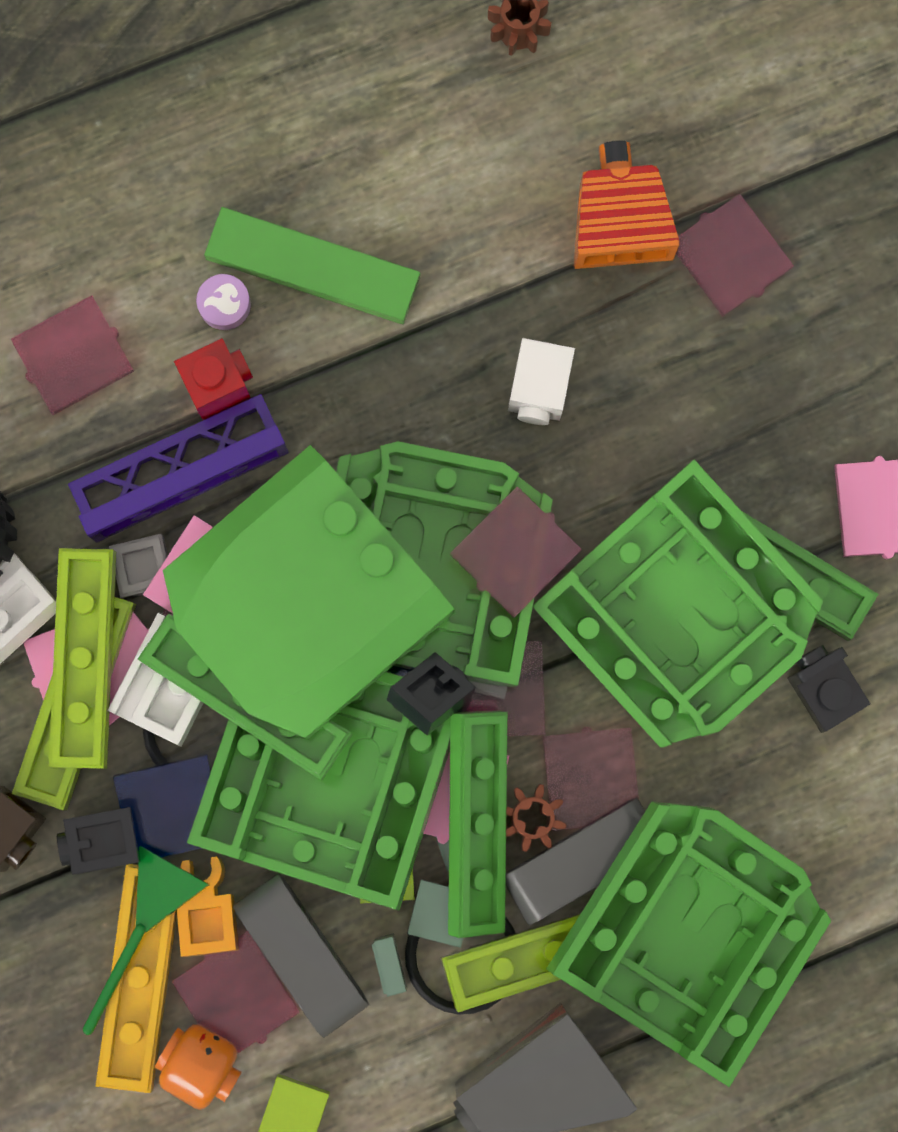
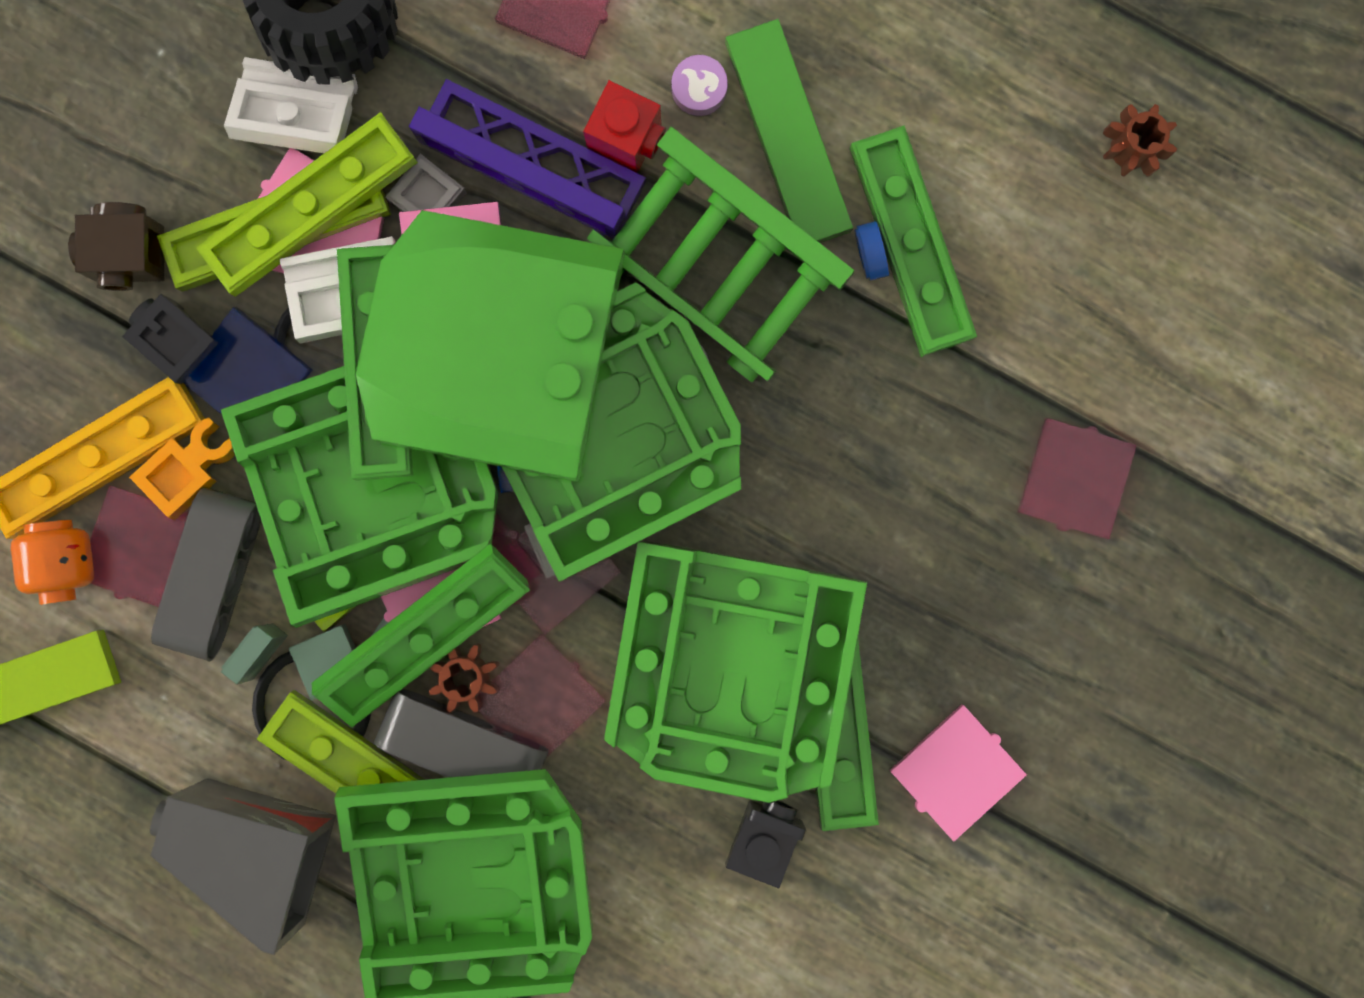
camera: 55 degrees right, 5 degrees up
green piece [83,846,210,1035] -> none
black bracket [387,652,476,736] -> none
clear pink piece [450,487,582,618] -> none
white brick [508,338,575,425] -> none
torso [574,140,679,269] -> none
none -> bright green fence [587,127,854,382]
none -> bright green tile [849,125,977,357]
none -> blue tile [854,221,889,281]

